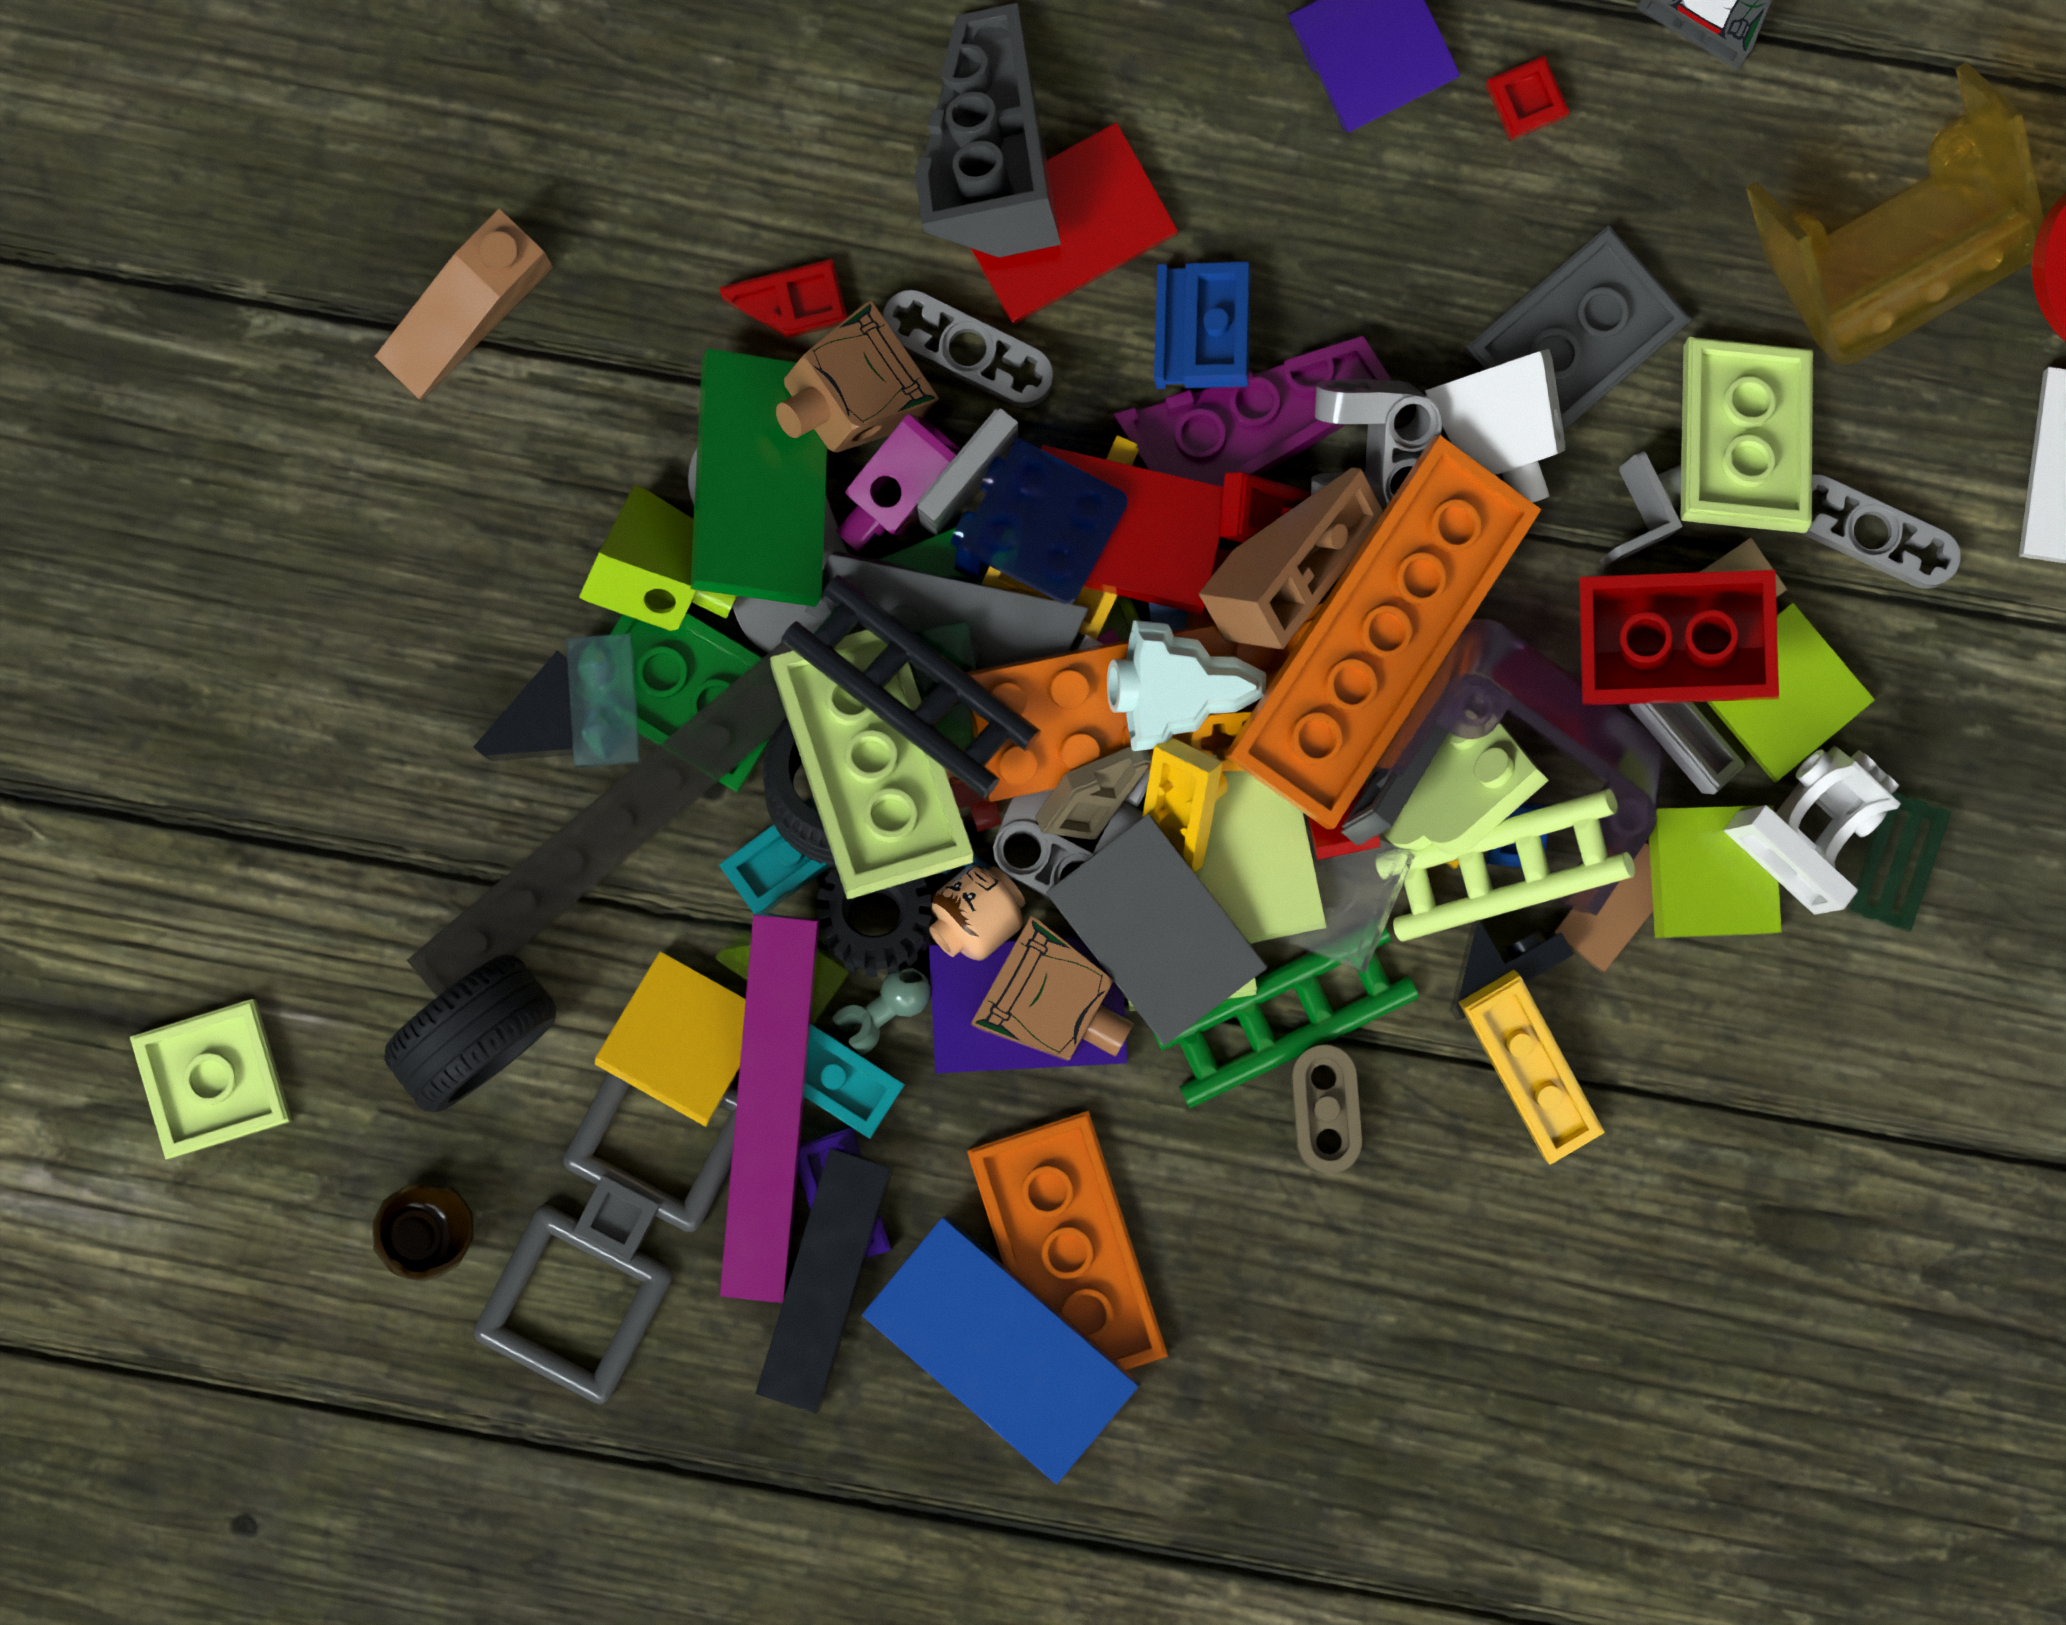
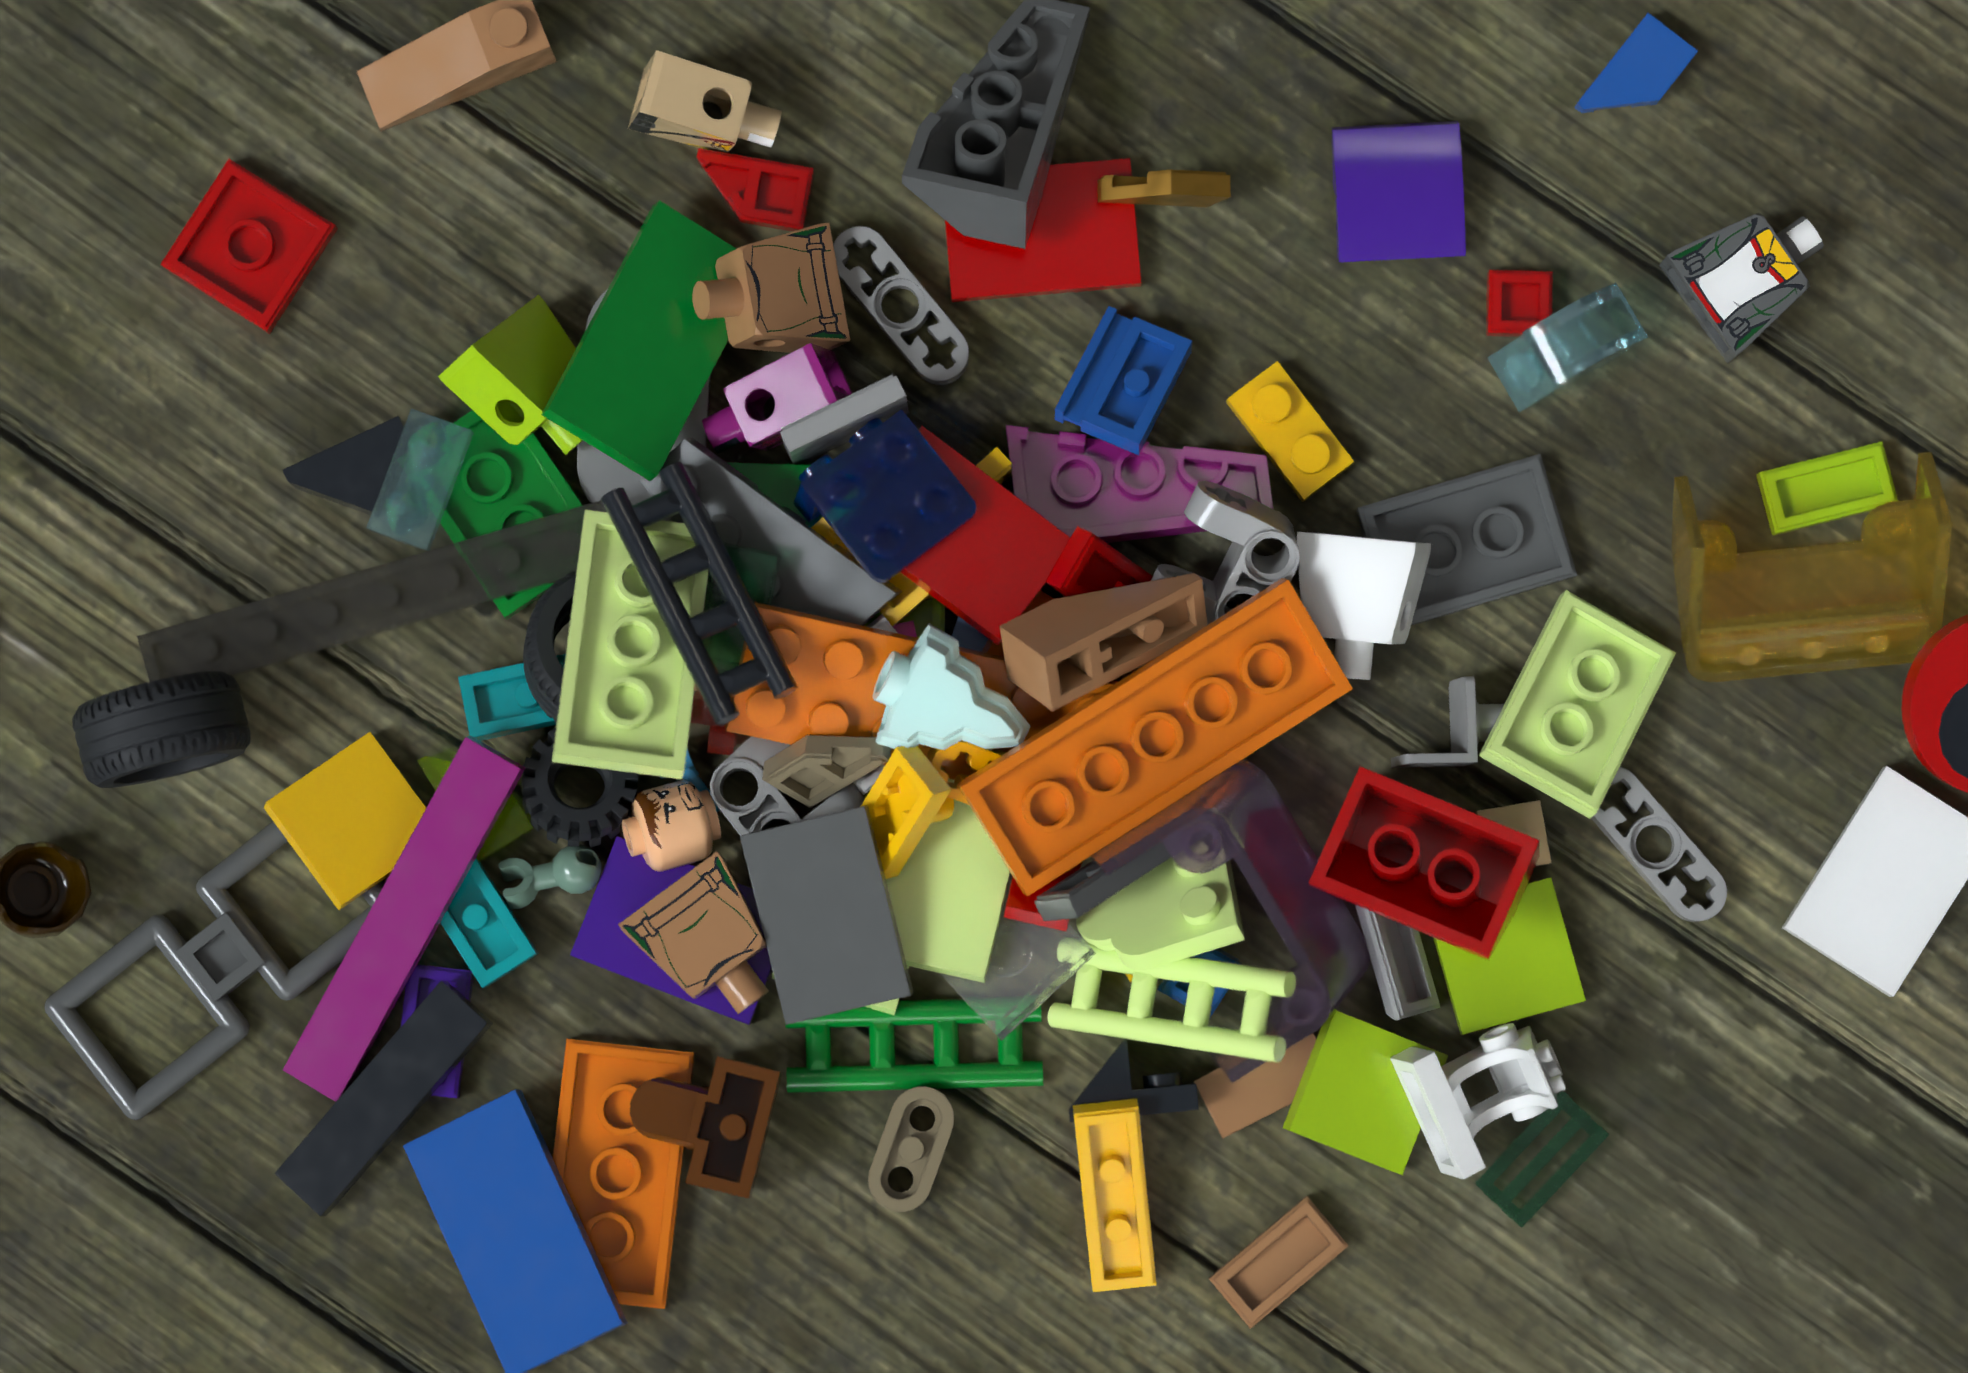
camera: 25 degrees right, 0 degrees up
none -> red tile [160,159,338,334]
none -> tan torso [628,50,782,153]
none -> reddish brown brick [630,1056,783,1199]
none -> pearl gold tile [1097,169,1231,208]
none -> medium nougat tile [1208,1196,1349,1329]
none -> yellow plate [1226,361,1355,502]
none -> clear light blue brick [1488,283,1648,412]
none -> lime tile [1756,442,1899,536]

